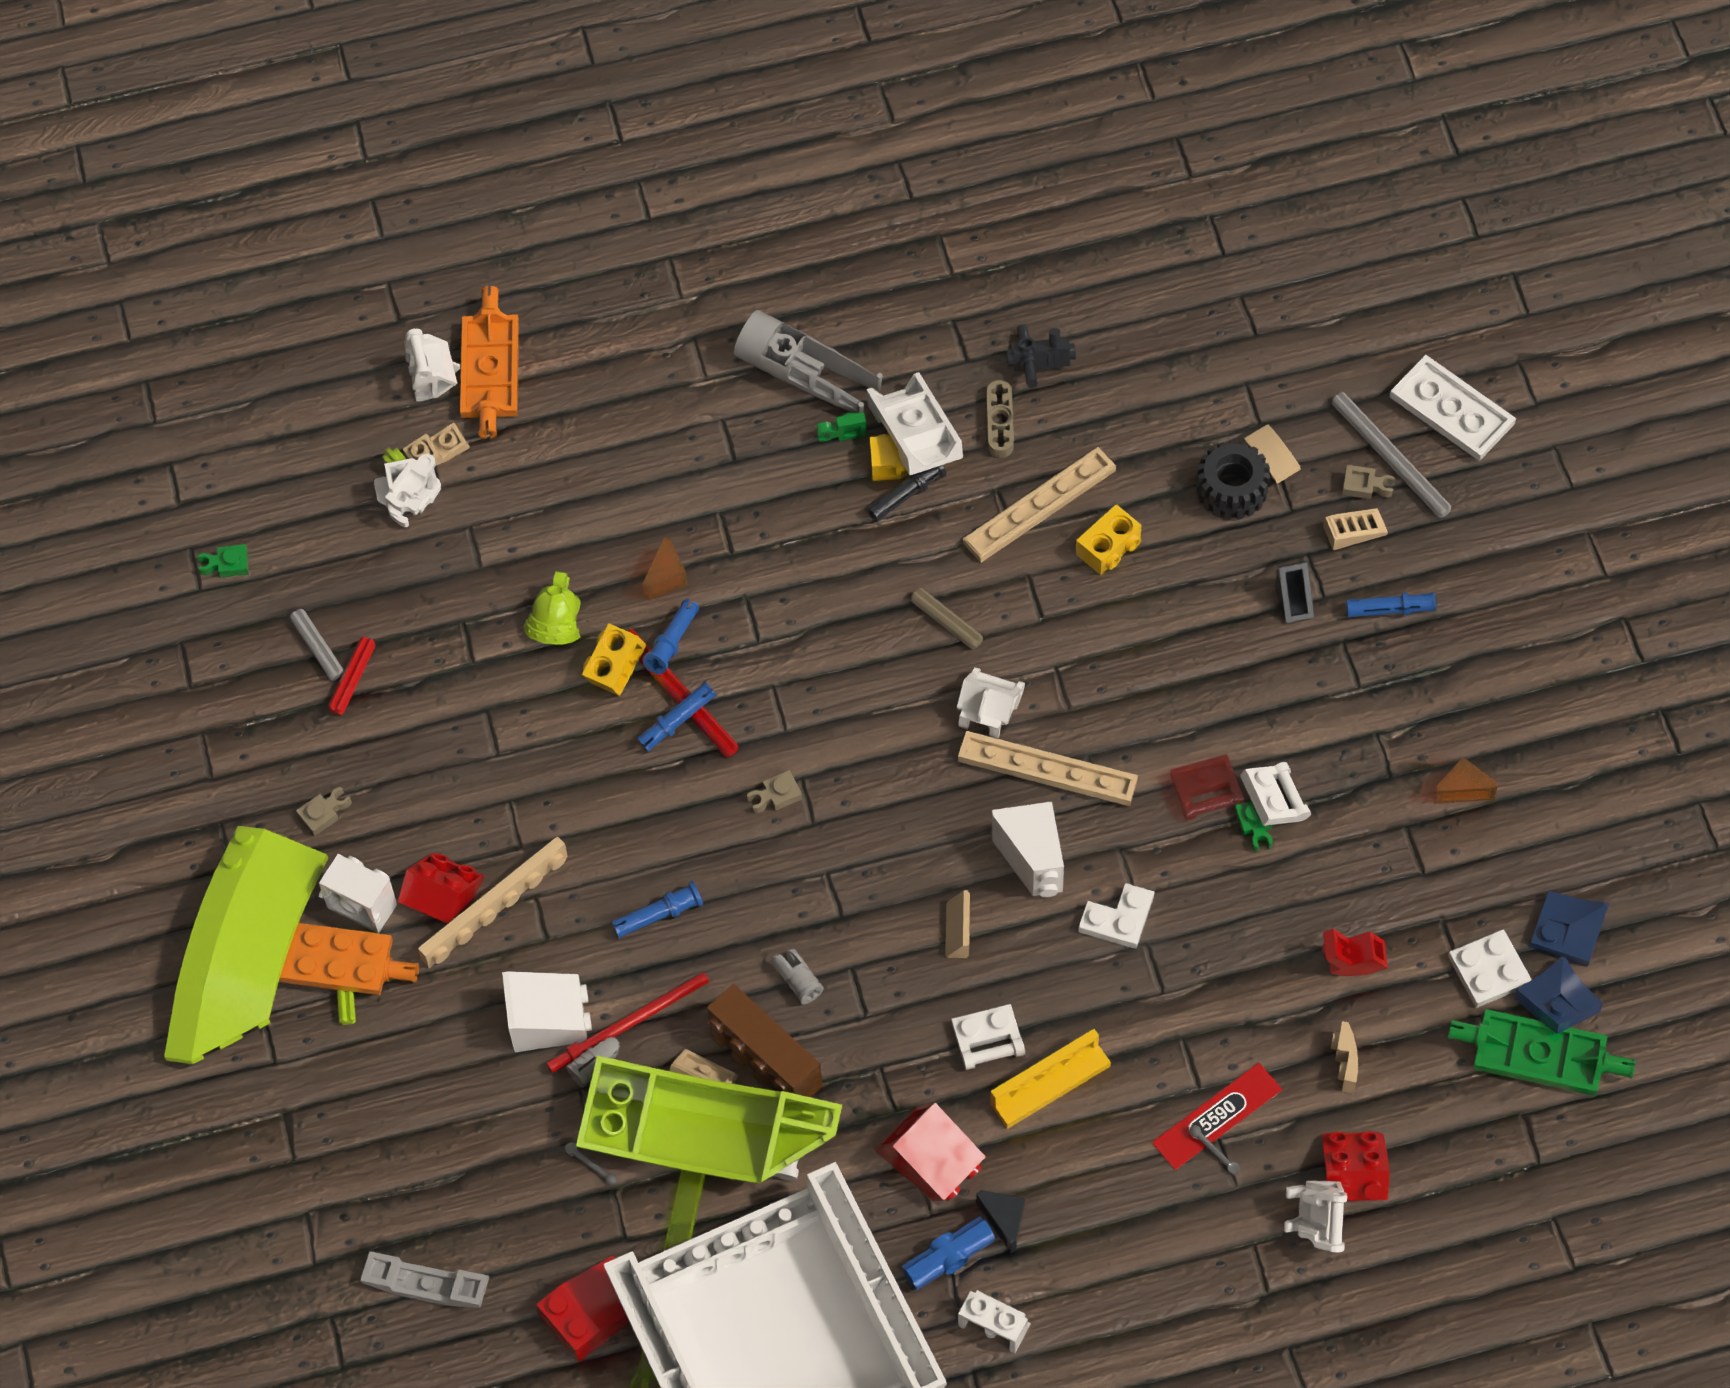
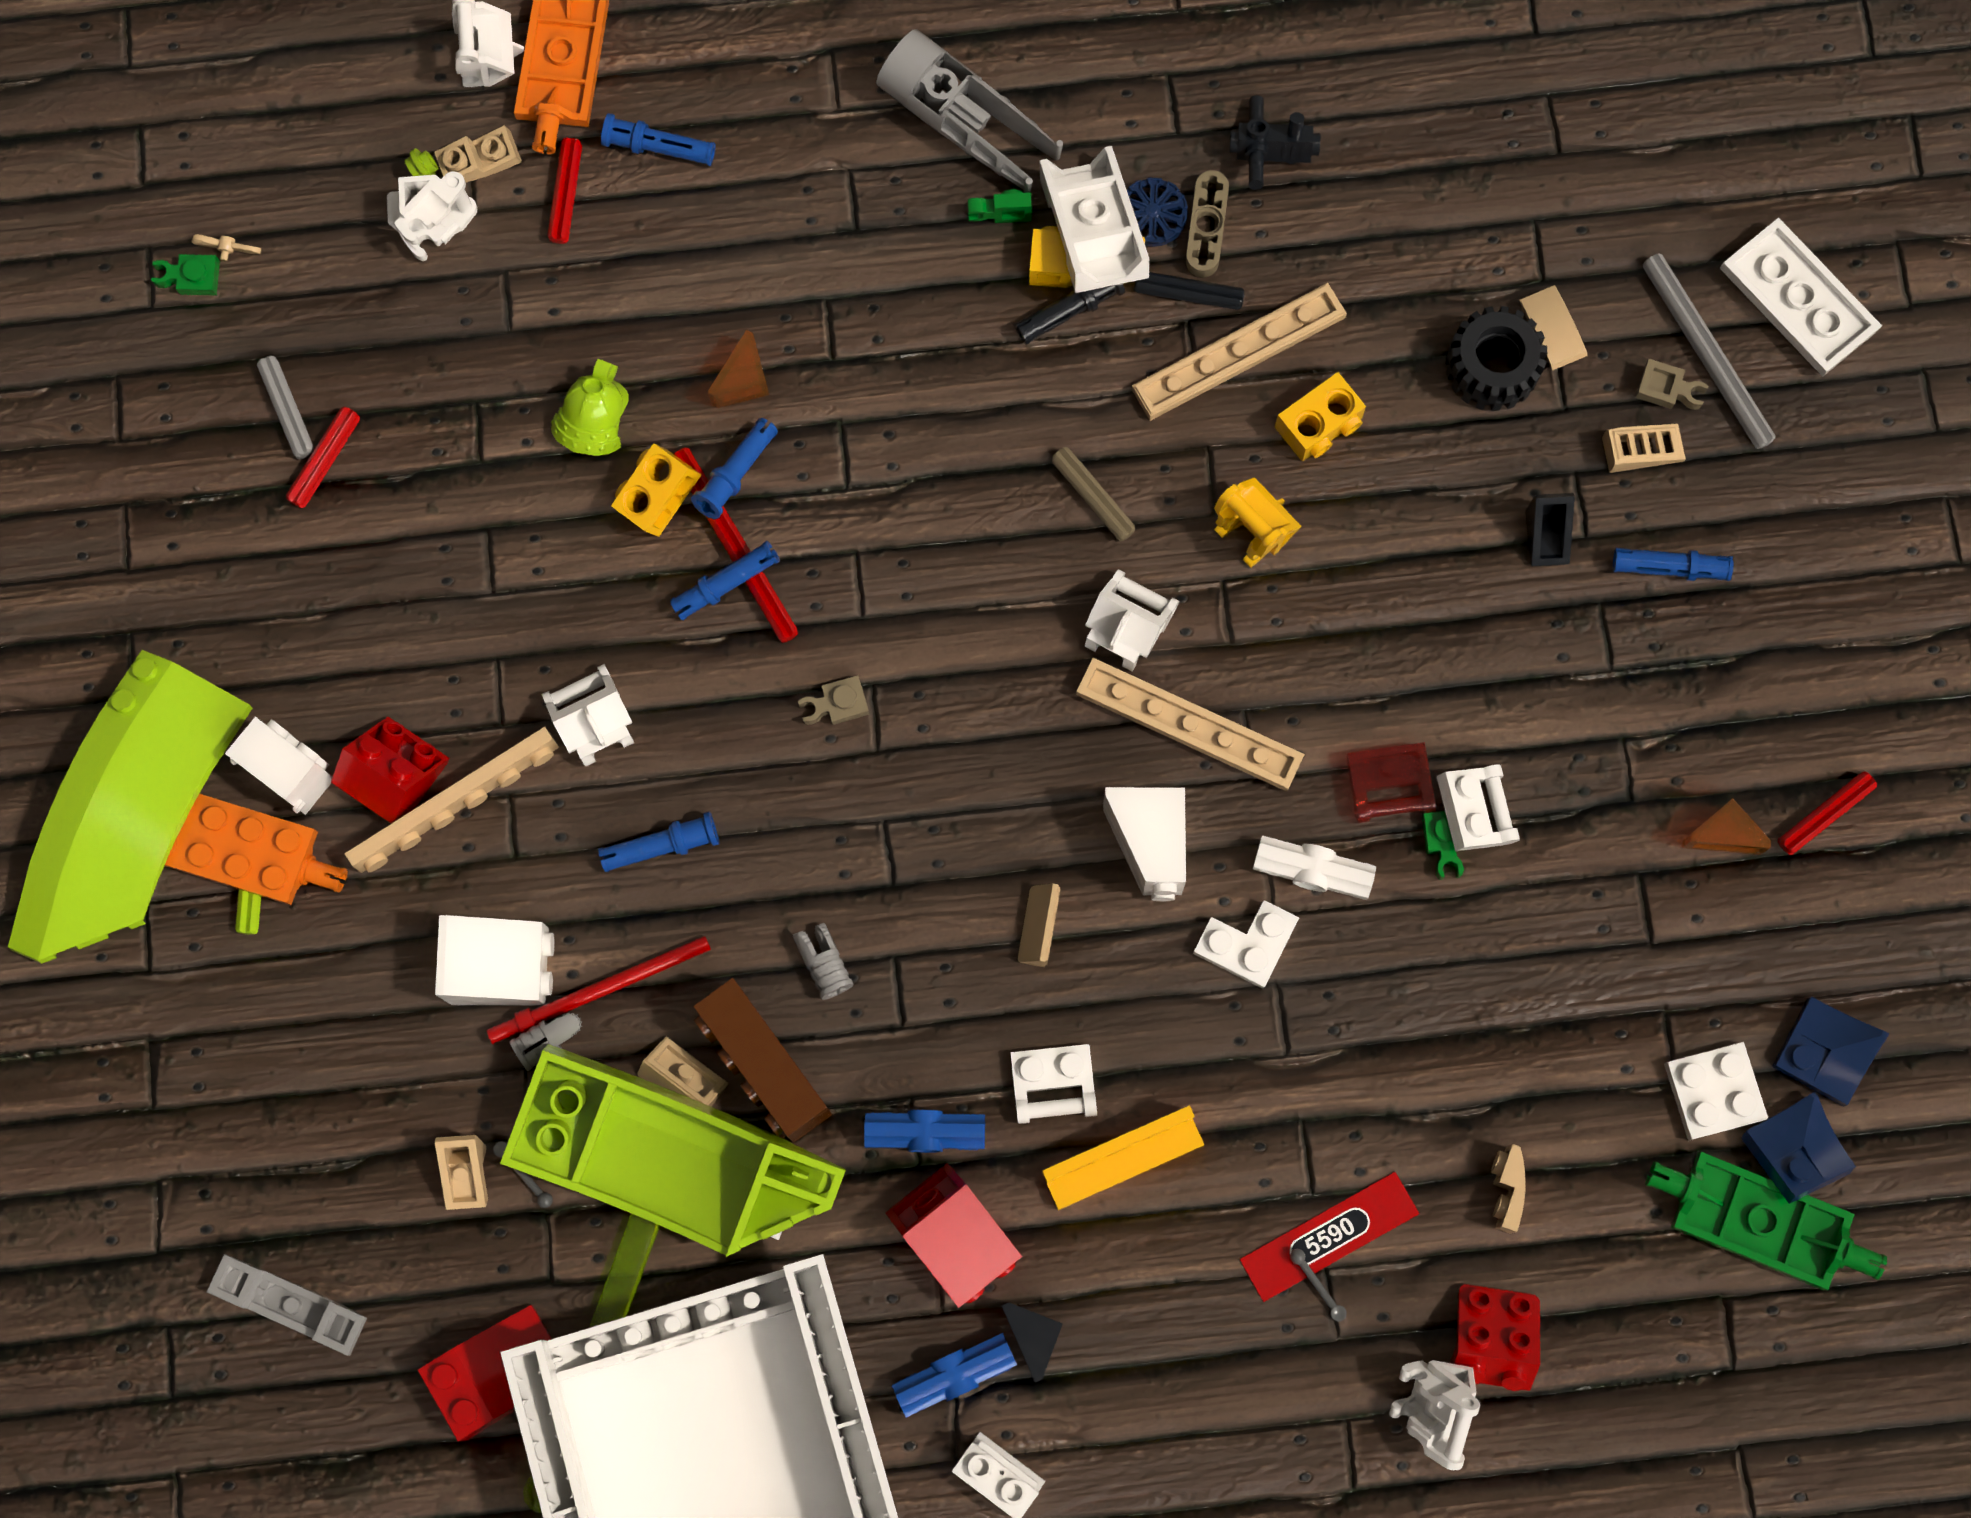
camera: 10 degrees right, 15 degrees up
dark tan plate [296,787,352,836] -> none
red brick [1322,929,1388,976] -> none
none -> tan piece [192,234,261,261]
none -> tan slope [435,1135,488,1210]
none -> white piece [542,664,634,767]
none -> red axle [547,137,582,244]
none -> blue pin [601,113,716,166]
none -> blue piece [864,1110,985,1153]
none -> dark blue wheel [1127,177,1188,247]
none -> black axle [1134,272,1245,310]
none -> yellow piece [1214,477,1302,568]
none -> white piece [1253,835,1376,900]
none -> red axle [1778,771,1877,855]

